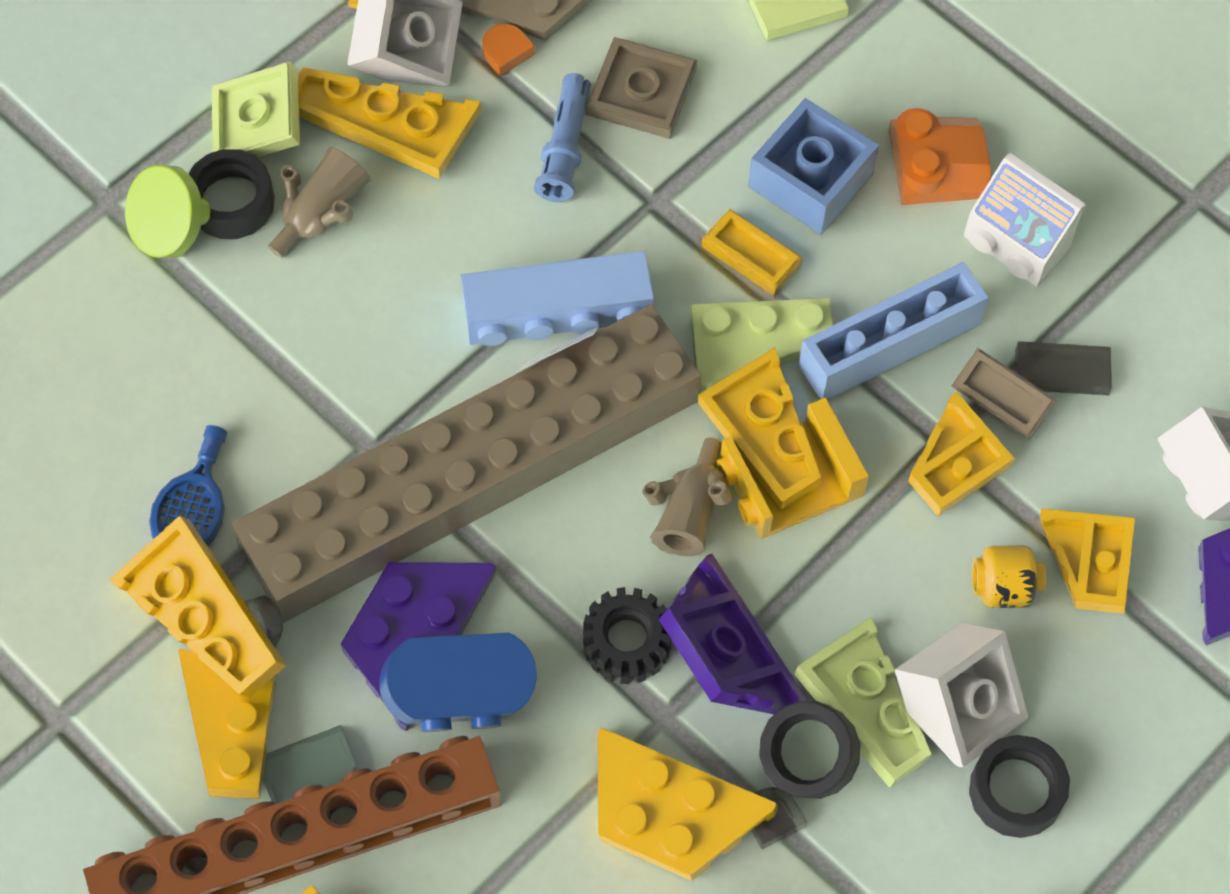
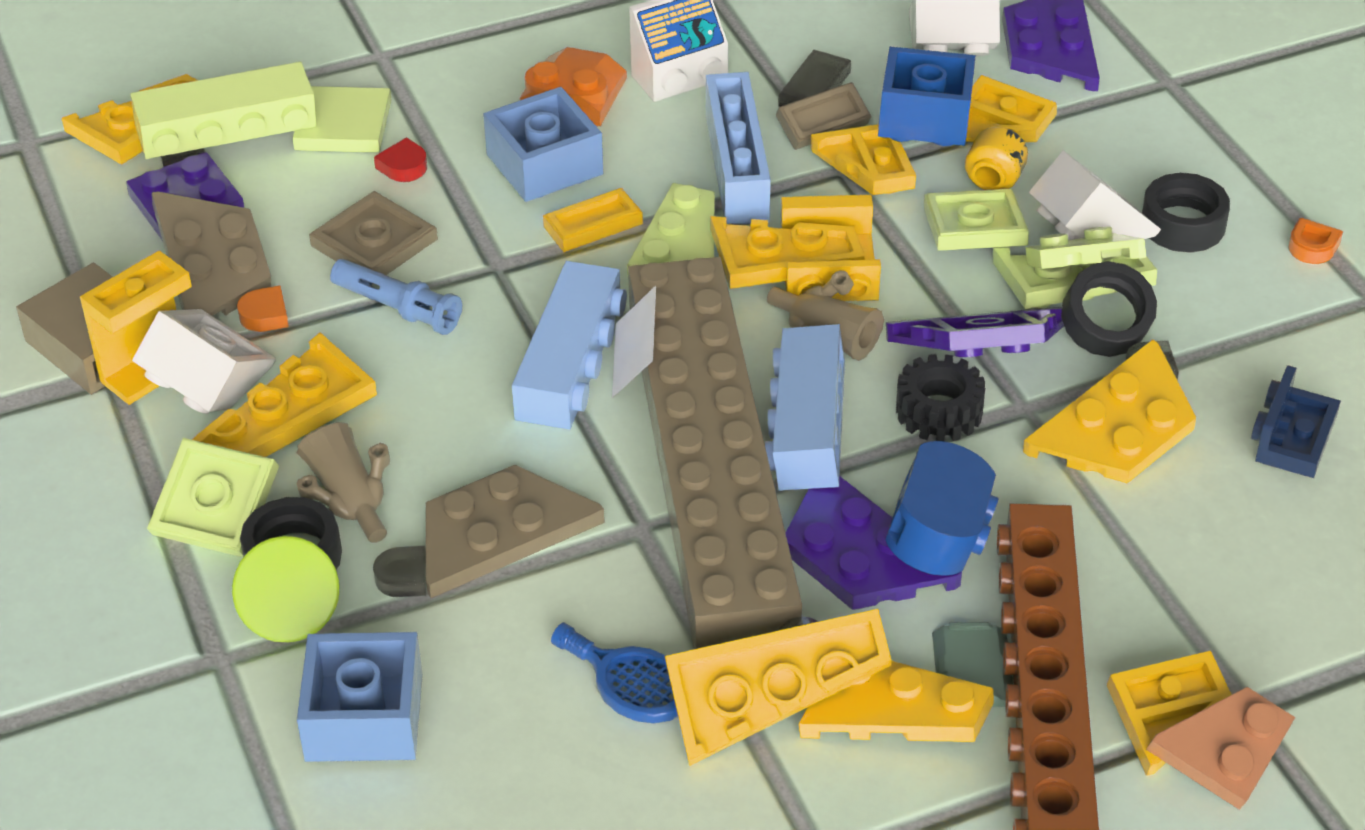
camera: 65 degrees left, 20 degrees down
none -> medium blue brick [297,632,423,762]
none -> clear smoke tile [373,546,426,597]
none -> red tile [374,137,427,182]
none -> dark tan wing [426,465,605,598]
none -> light blue brick [765,324,845,491]
none -> blue brick [878,46,976,146]
none -> yellowish green tile [924,189,1029,251]
none -> yellowish green wing [1025,226,1146,269]

